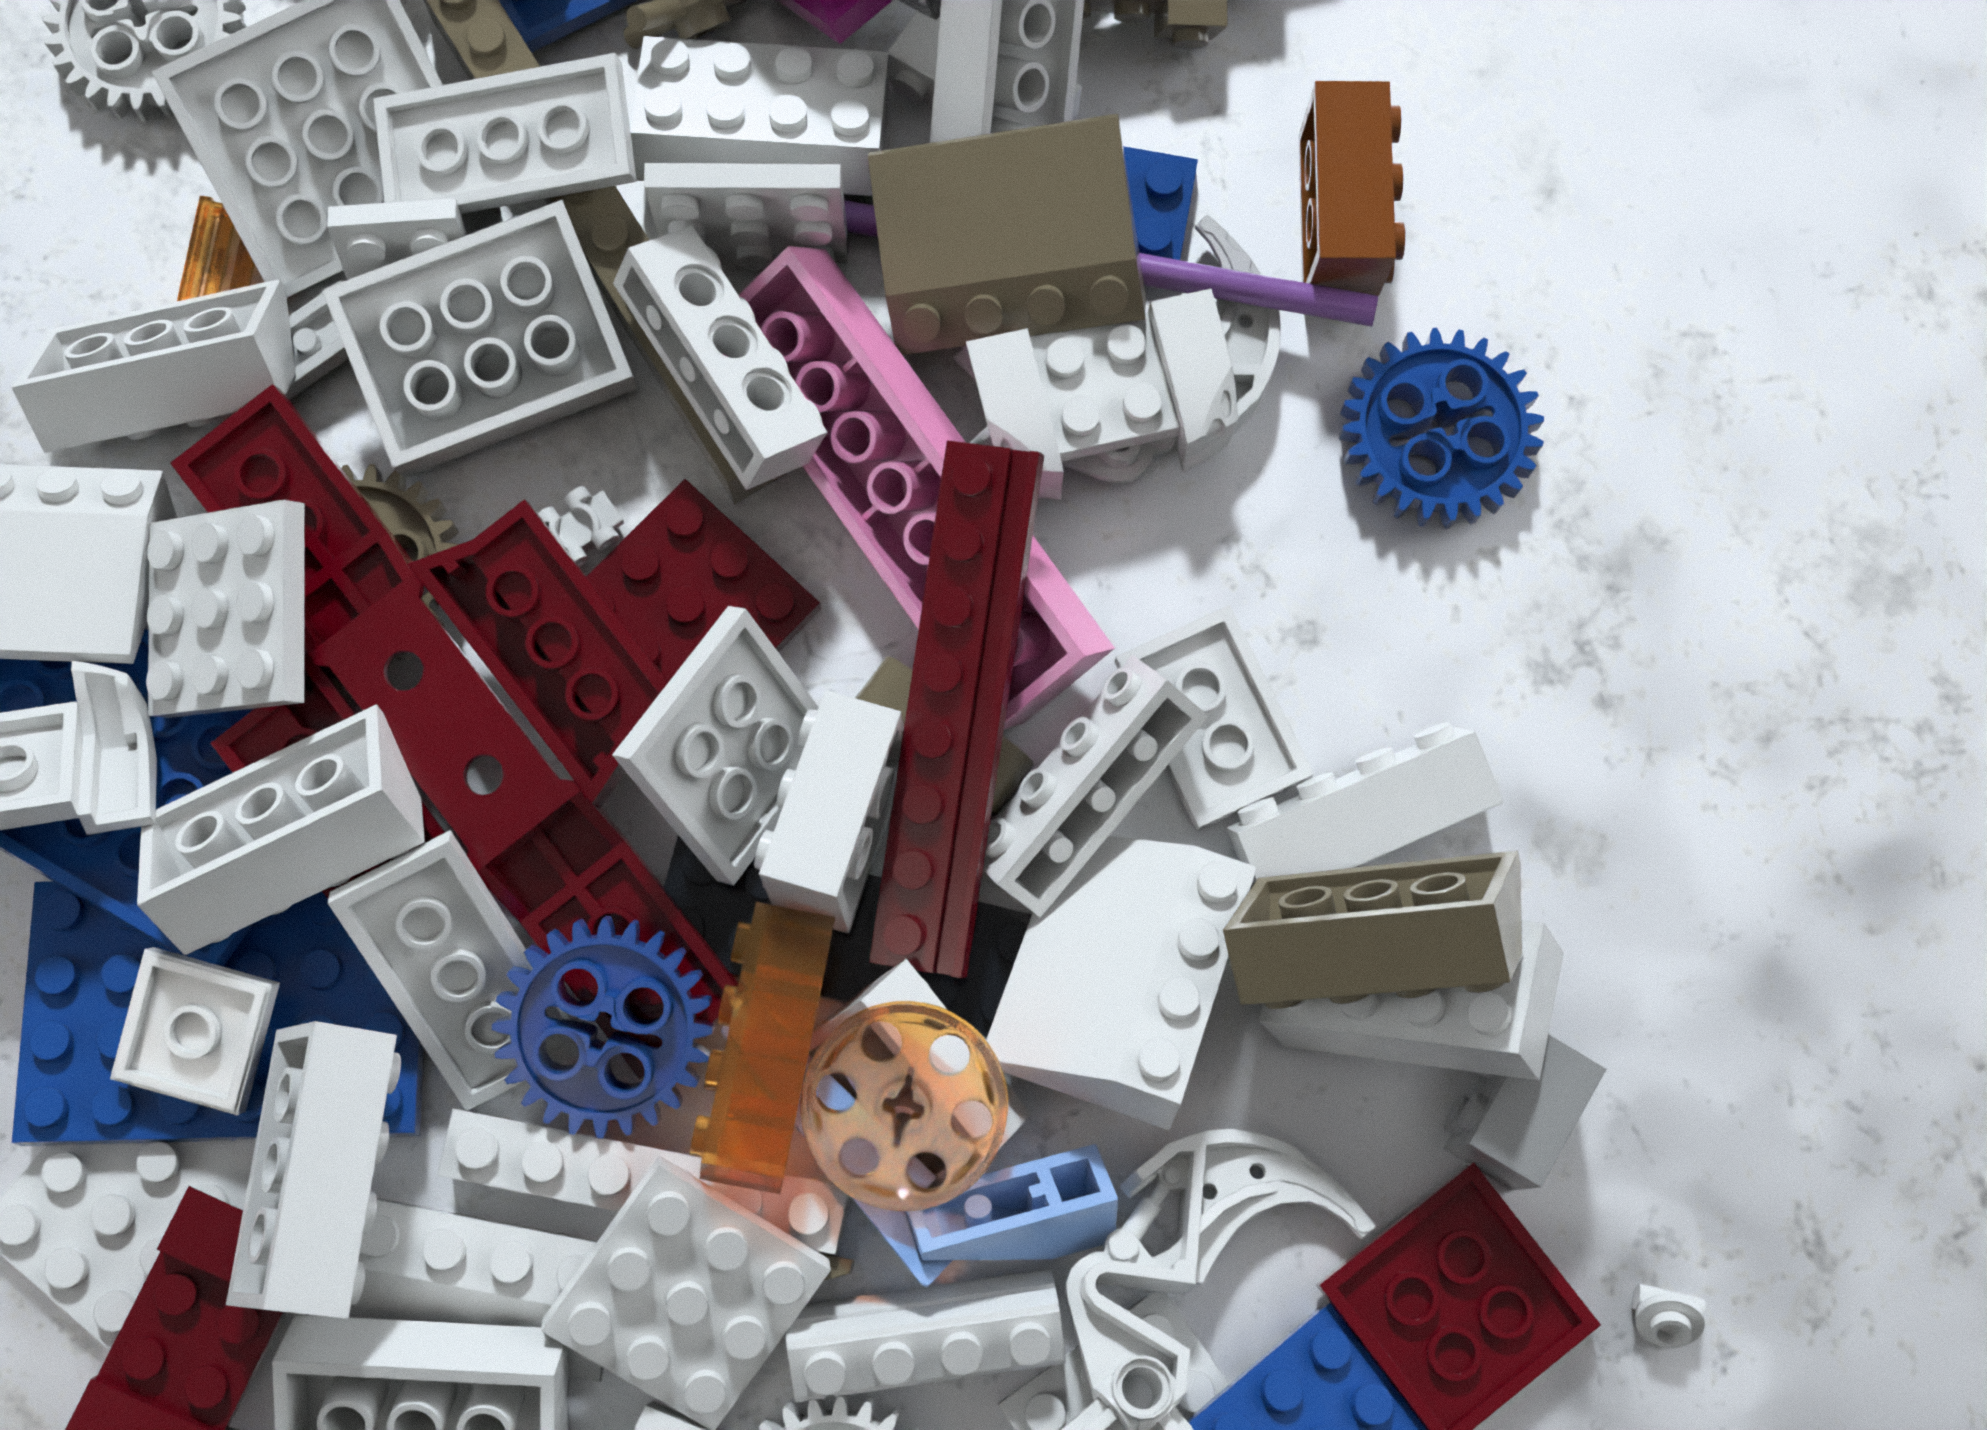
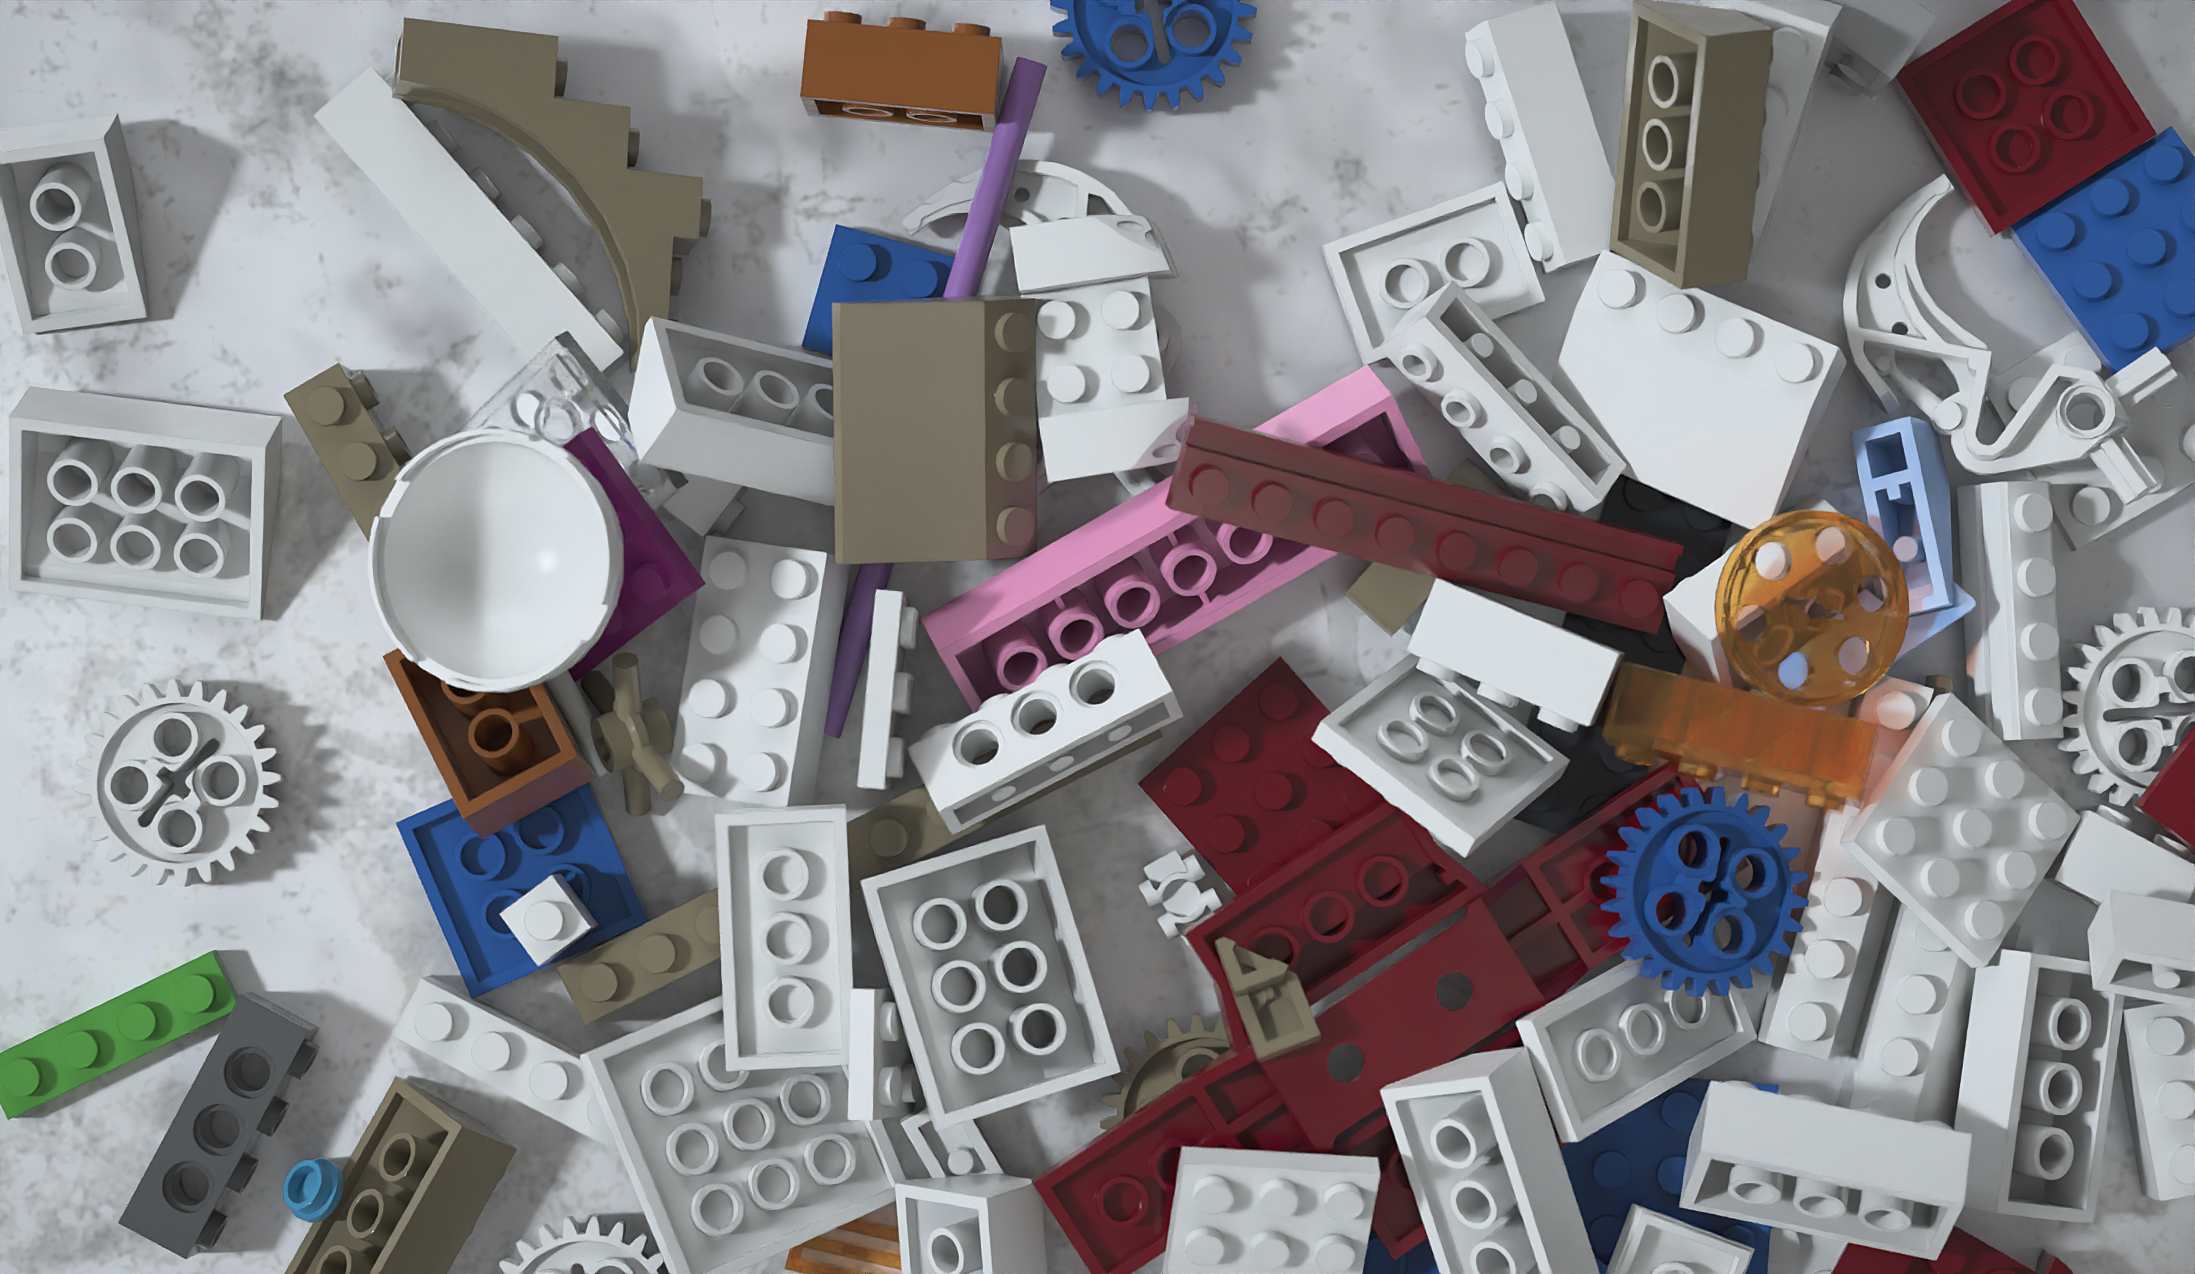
camera: 80 degrees left, 10 degrees up
none -> dark tan slope [1215,937,1321,1063]

